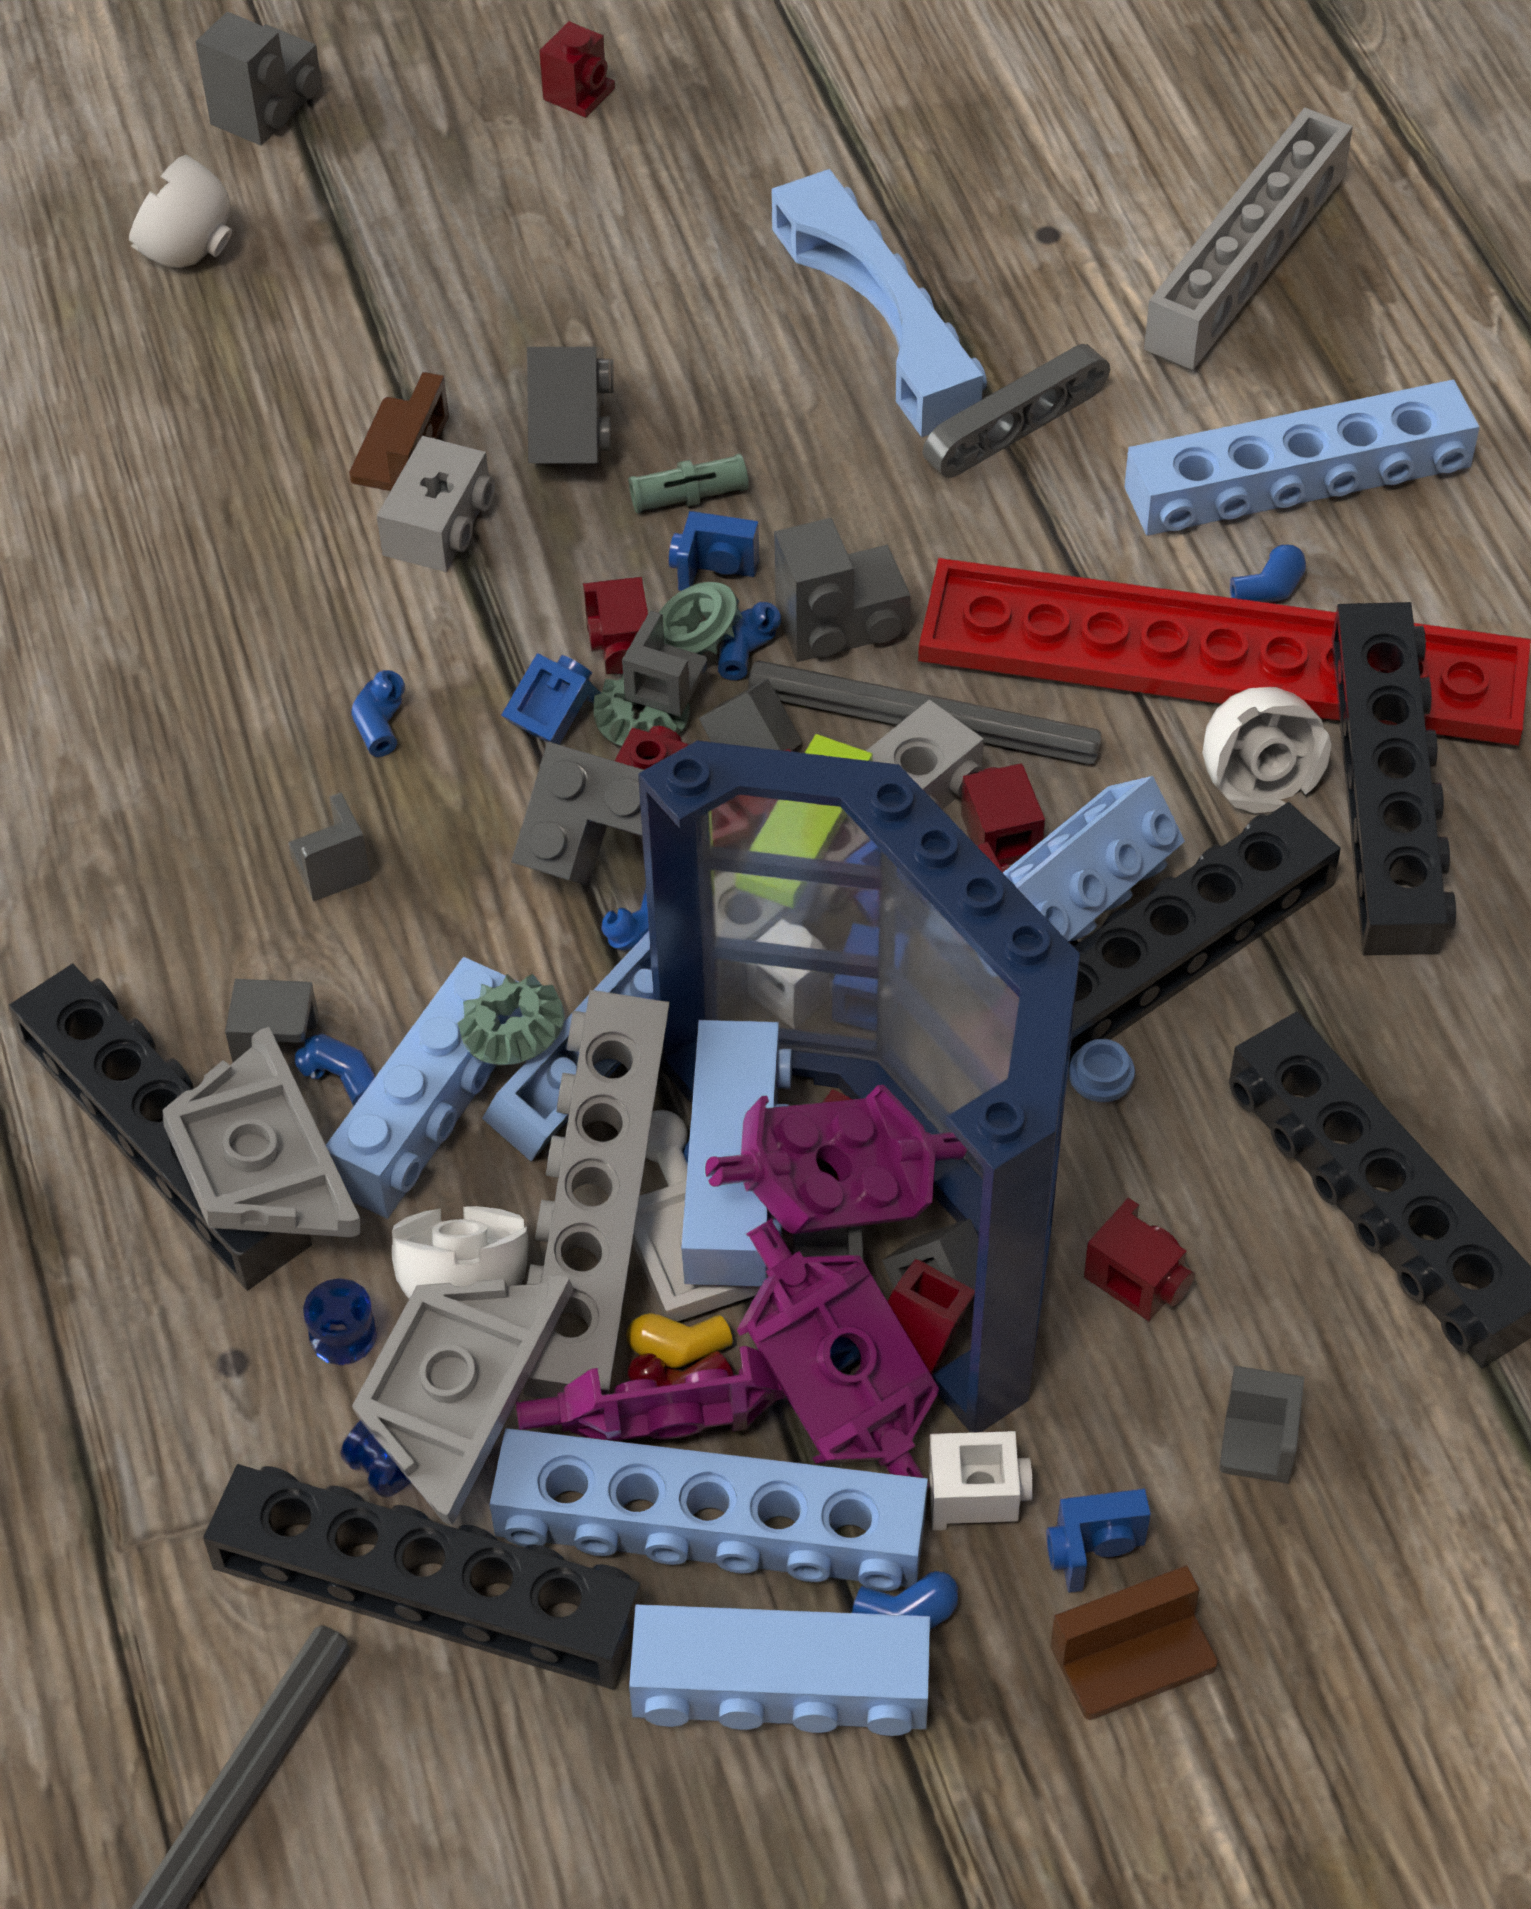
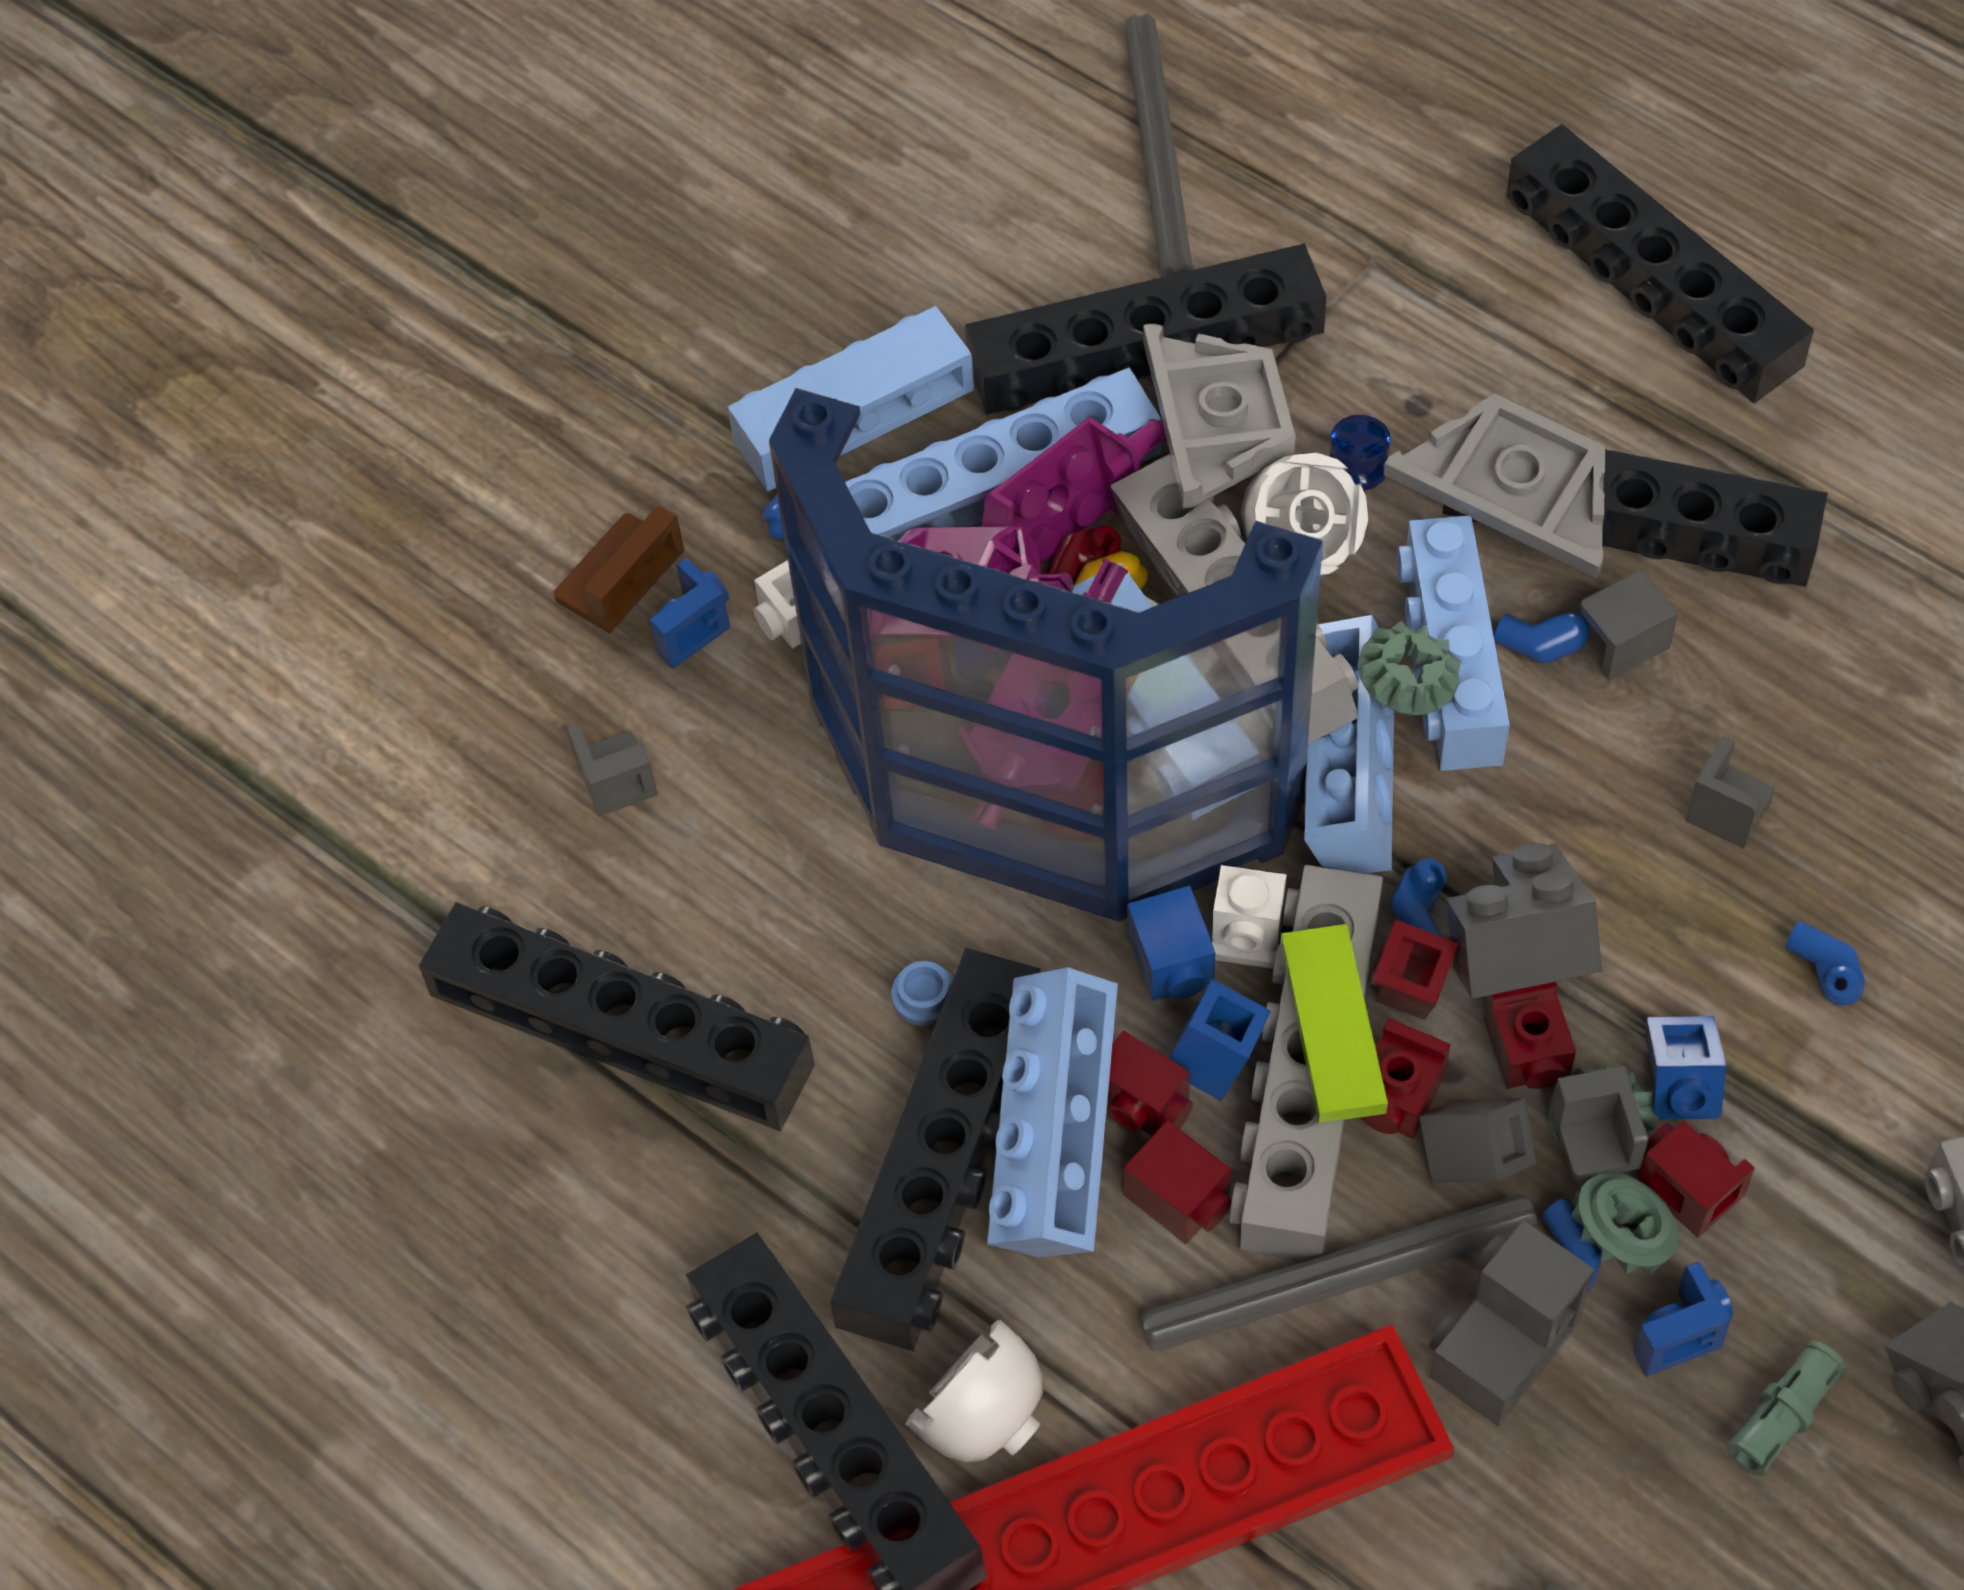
camera: 150 degrees right, 5 degrees up
dark red brick [1084,1197,1195,1322] -> none

